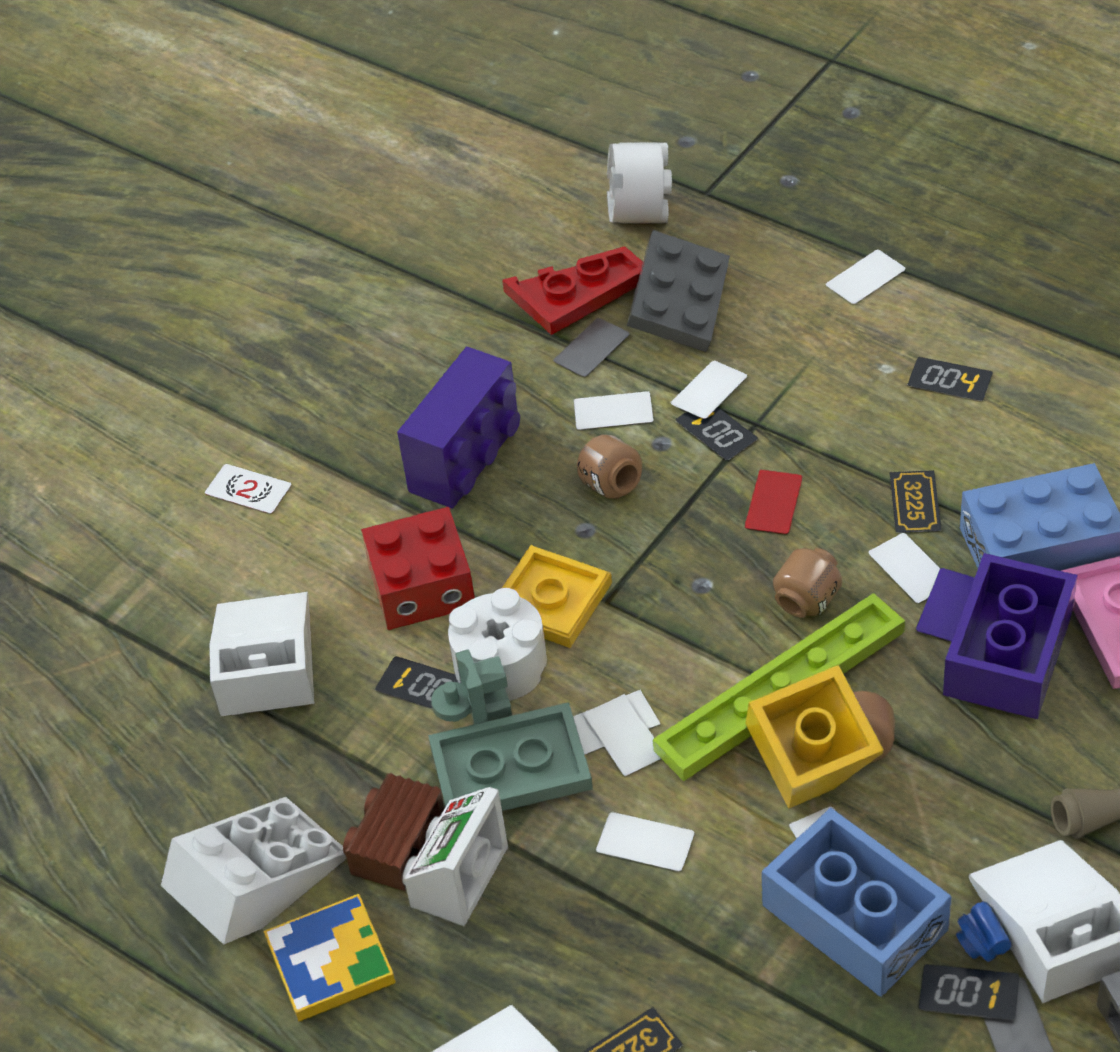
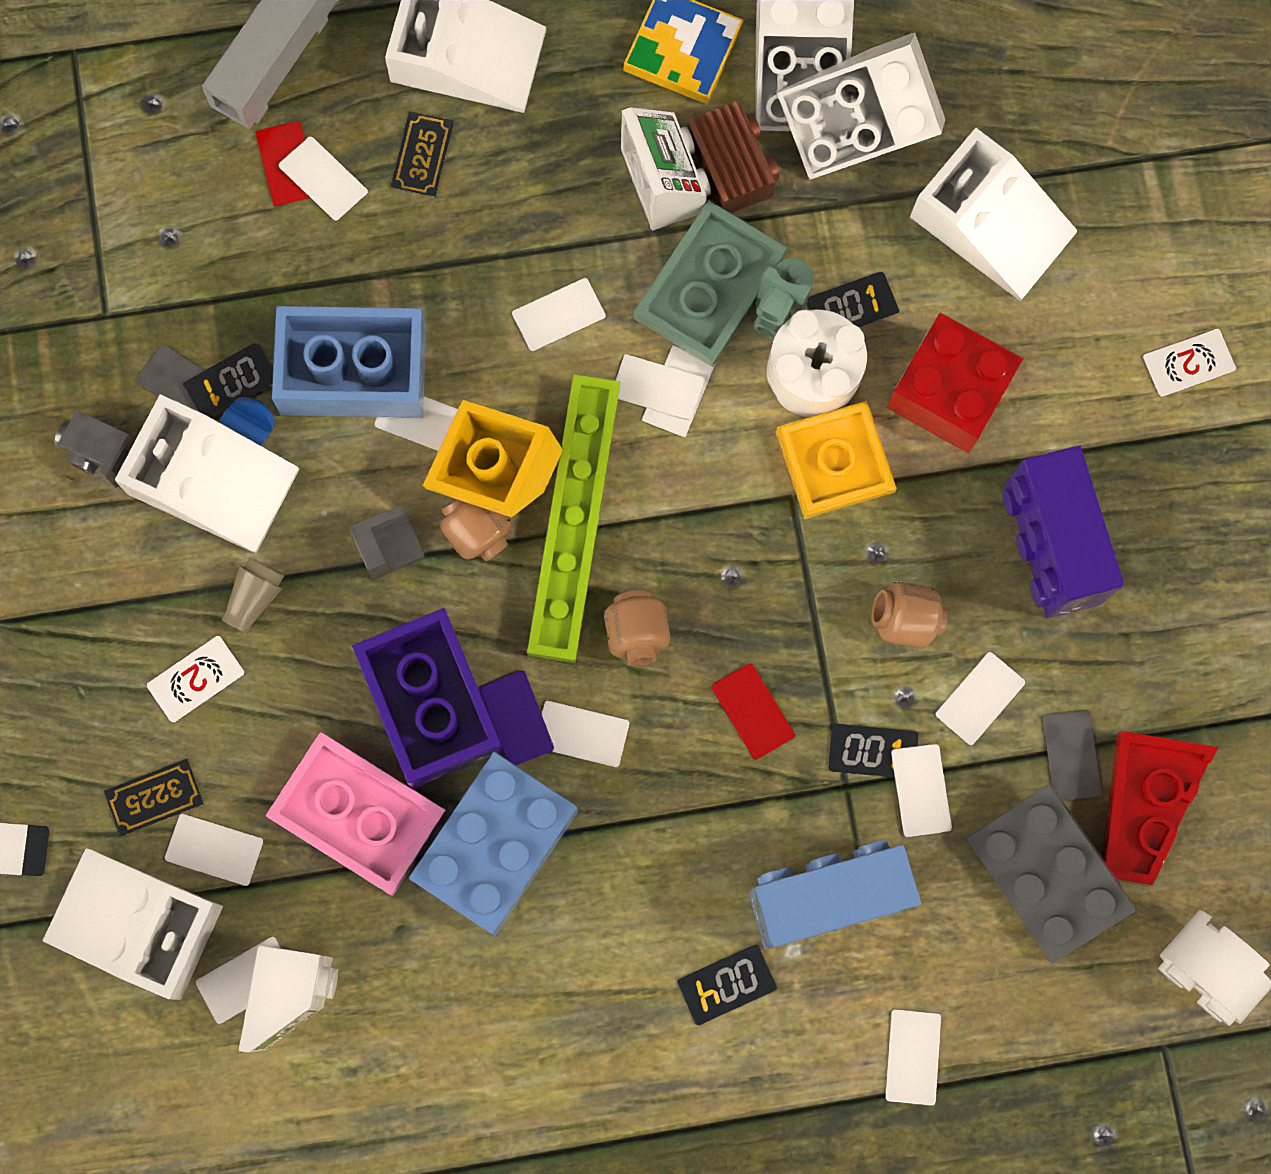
camera: 125 degrees right, 30 degrees up
black sticker [890,470,941,533] -> none
none -> flat silver panel [349,505,424,580]
none -> medium blue brick [749,839,922,950]
none -> white slope [777,32,945,180]

